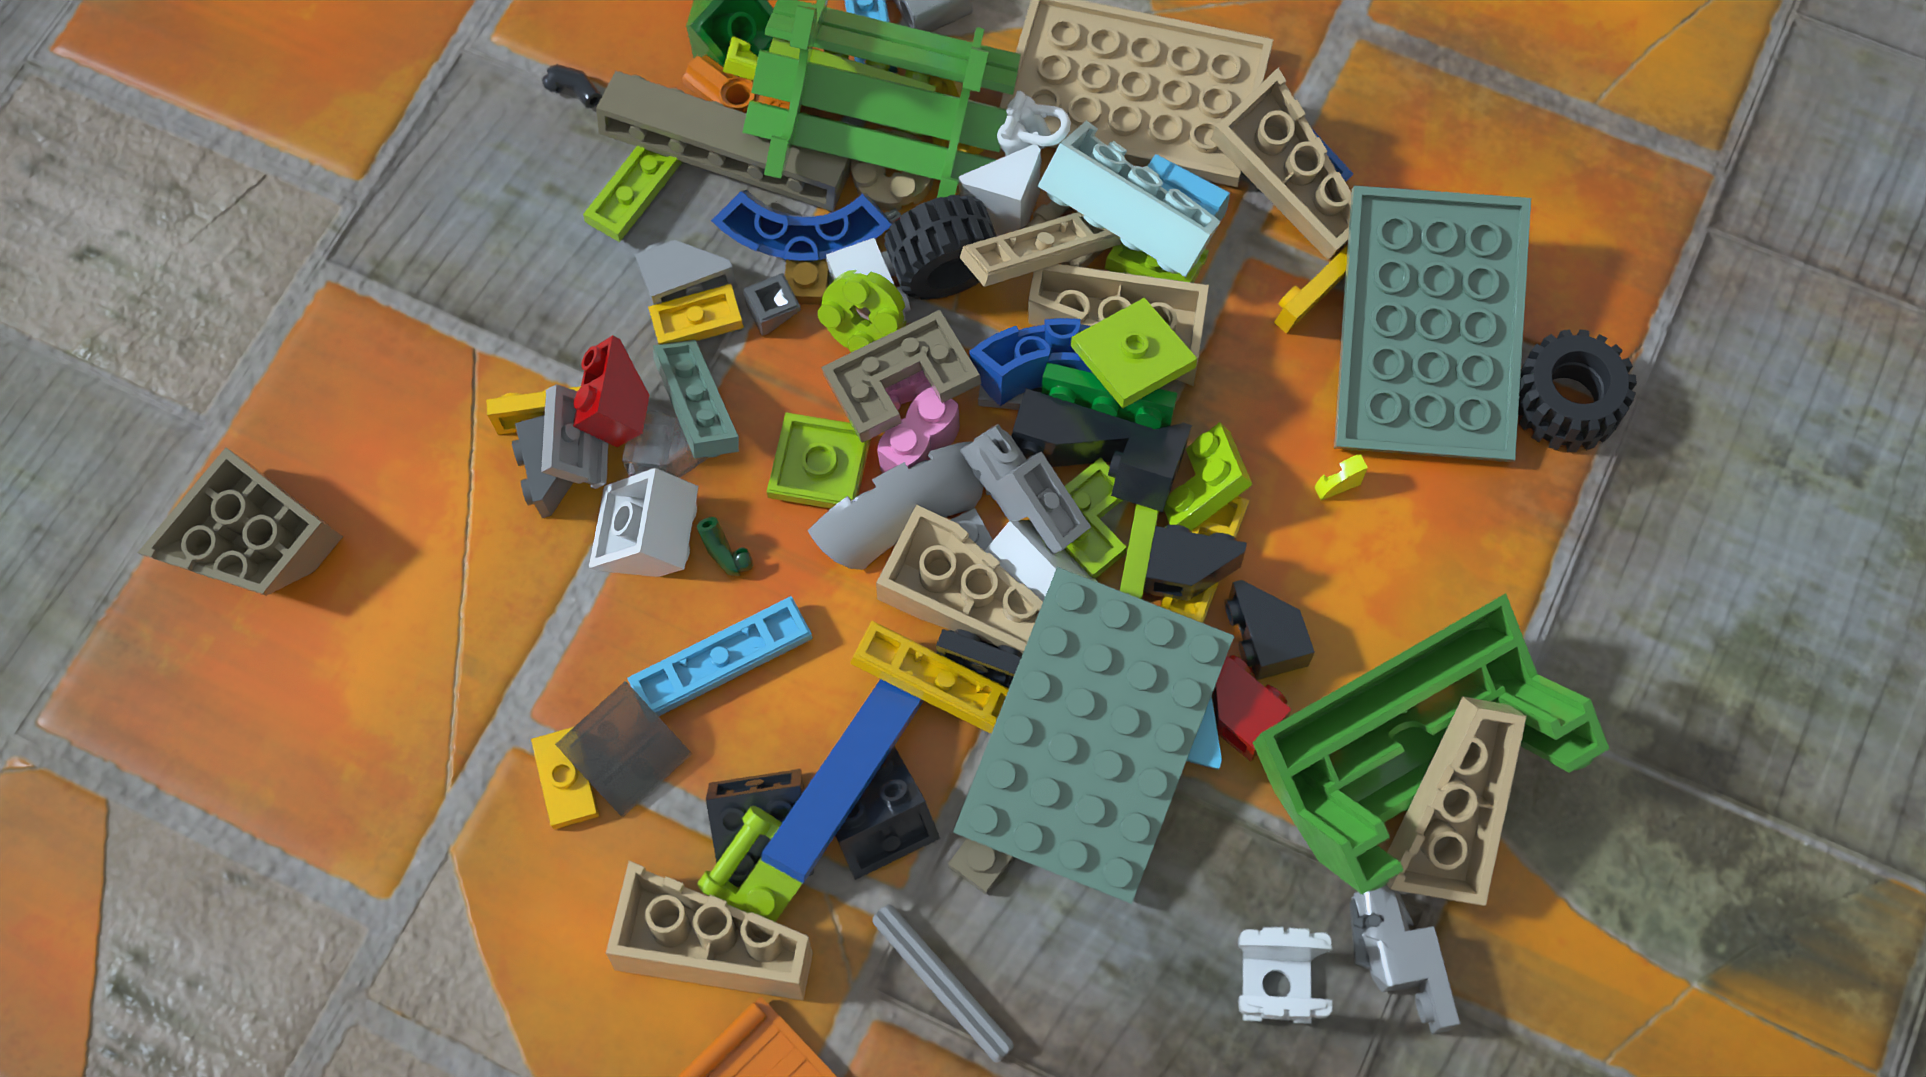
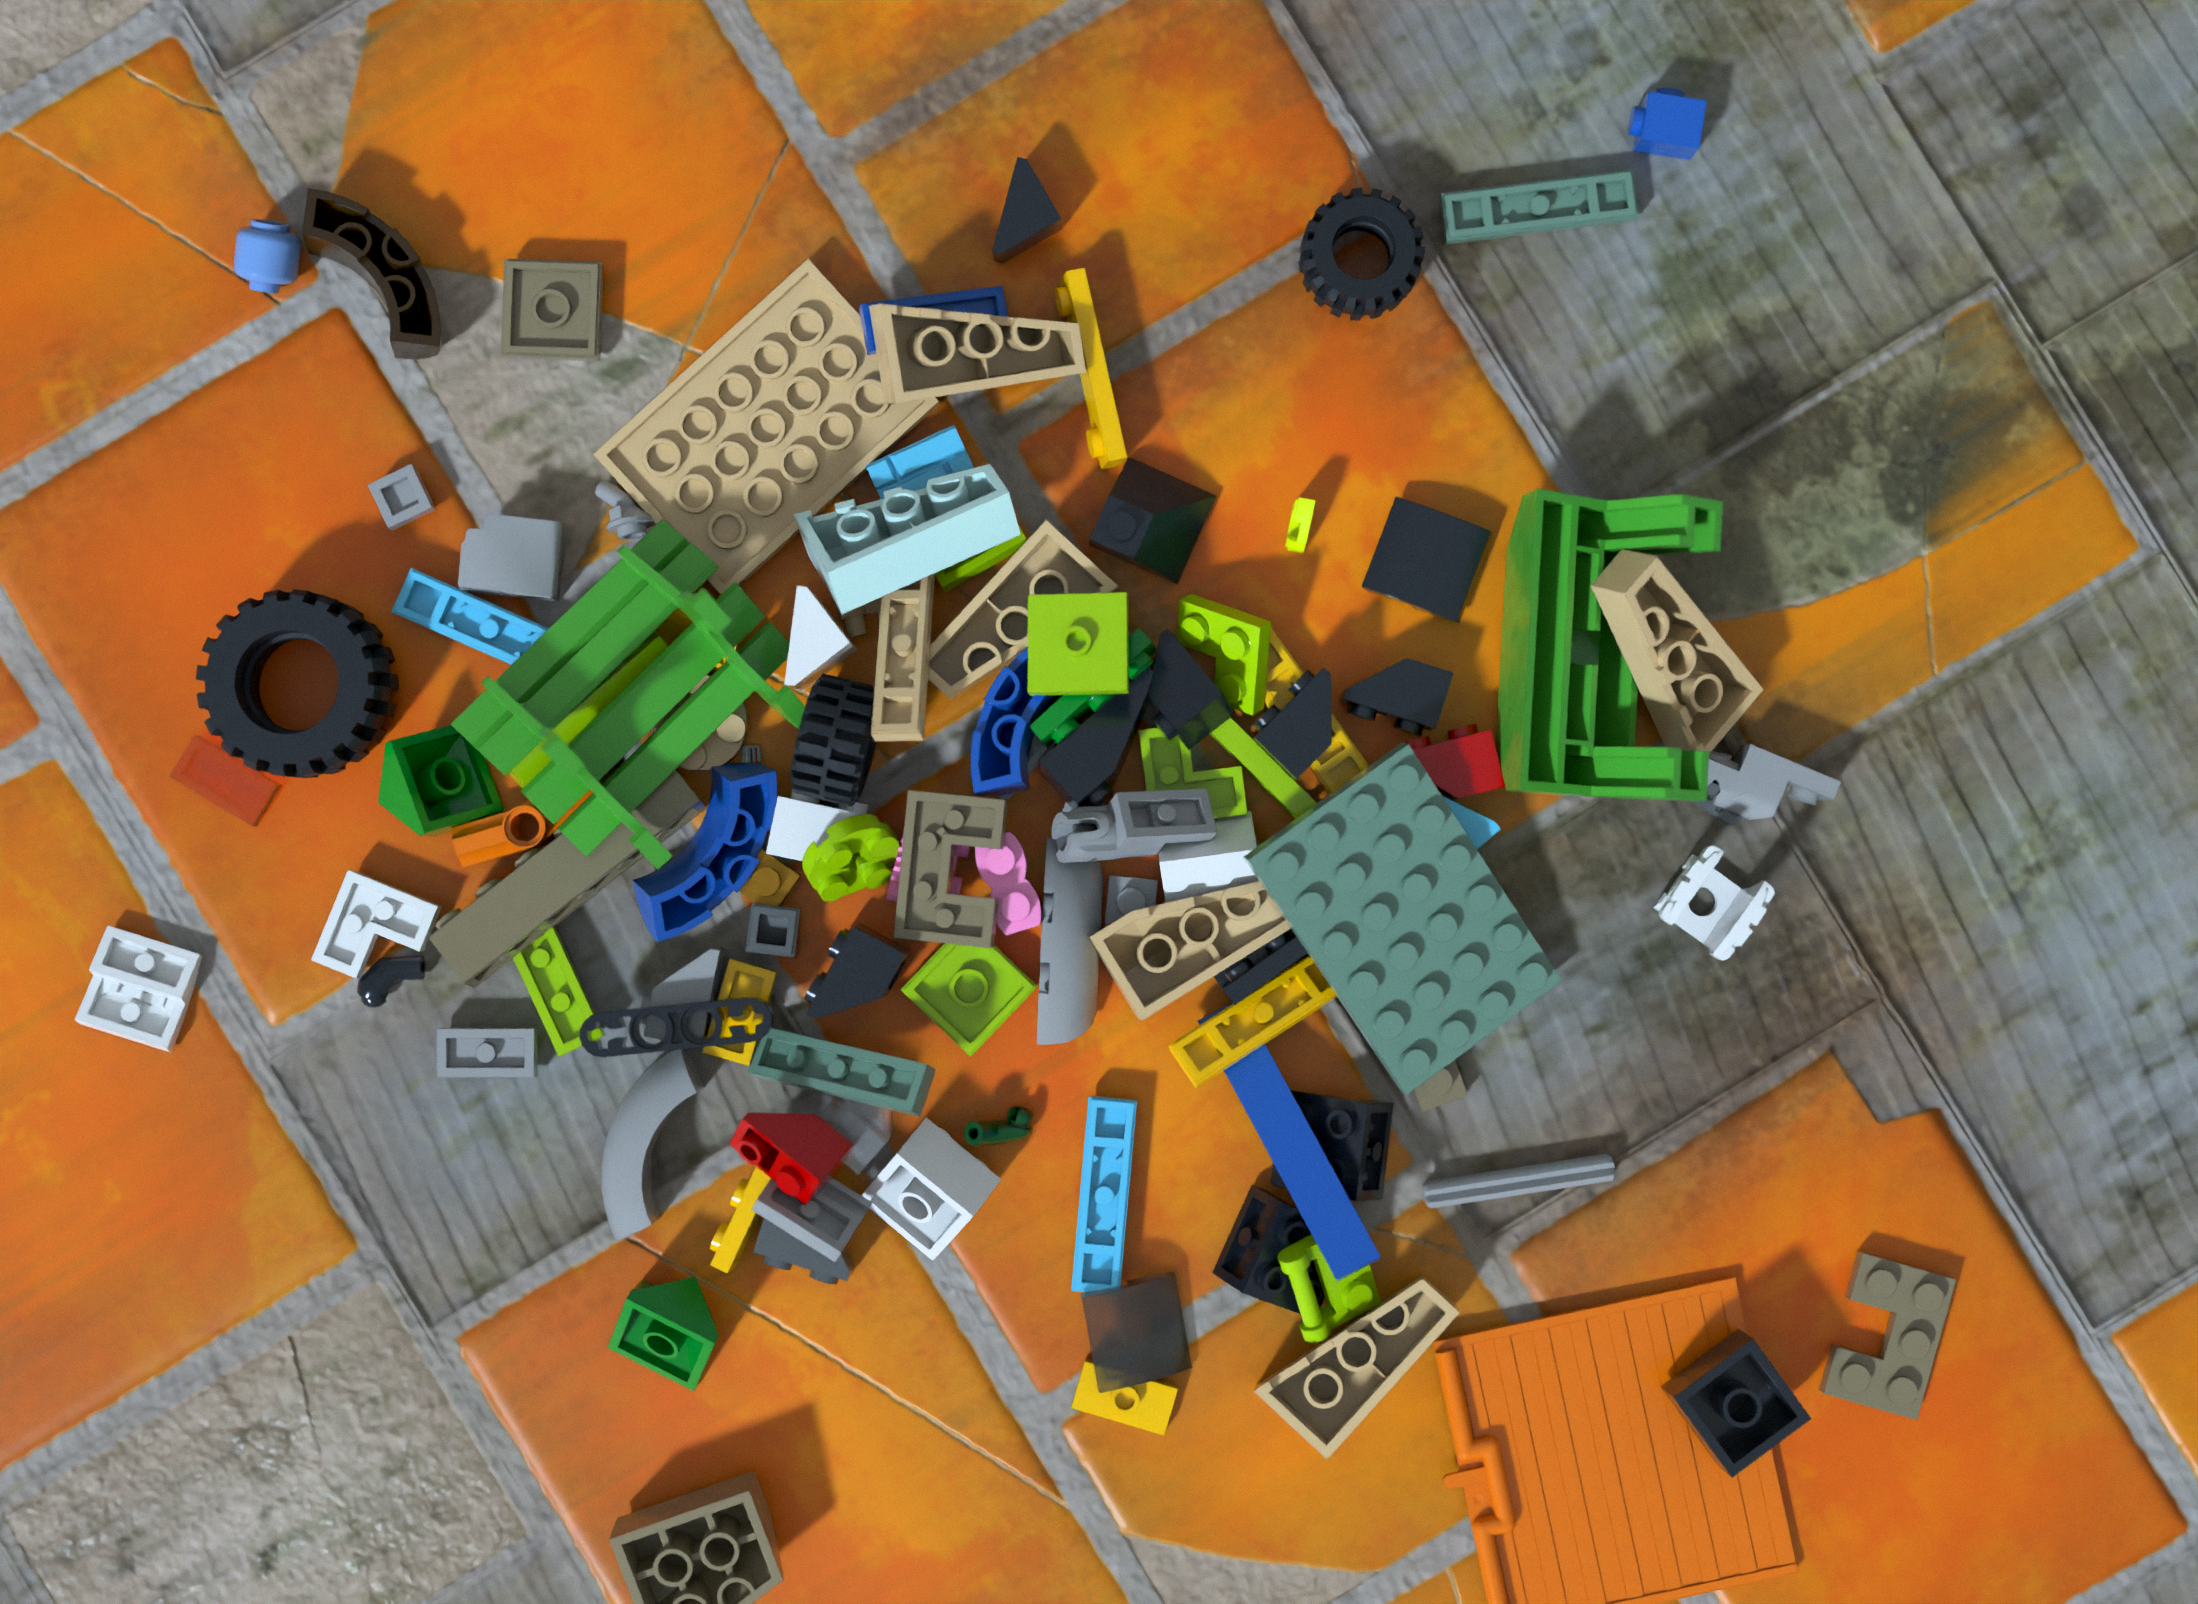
camera: 60 degrees left, 20 degrees up
neon yellow tile [723,37,758,81] -> none
white piece [997,91,1071,166] -> none
sand green plate [1334,185,1531,462] -> none
none -> white plate [311,870,442,978]
none -> light grey plate [437,1027,538,1077]
none -> black beam [580,997,774,1057]
none -> light grey plate [595,480,655,540]
none -> light grey brick [601,1049,705,1241]
none -> green slope [608,1276,719,1391]
none -> black slope [804,924,912,1019]
none -> black slope [992,157,1062,263]
none -> black slope [1089,457,1216,584]
none -> black slope [1362,497,1493,624]
none -> sand green plate [1439,169,1639,245]
none -> blue brick [1628,88,1707,160]

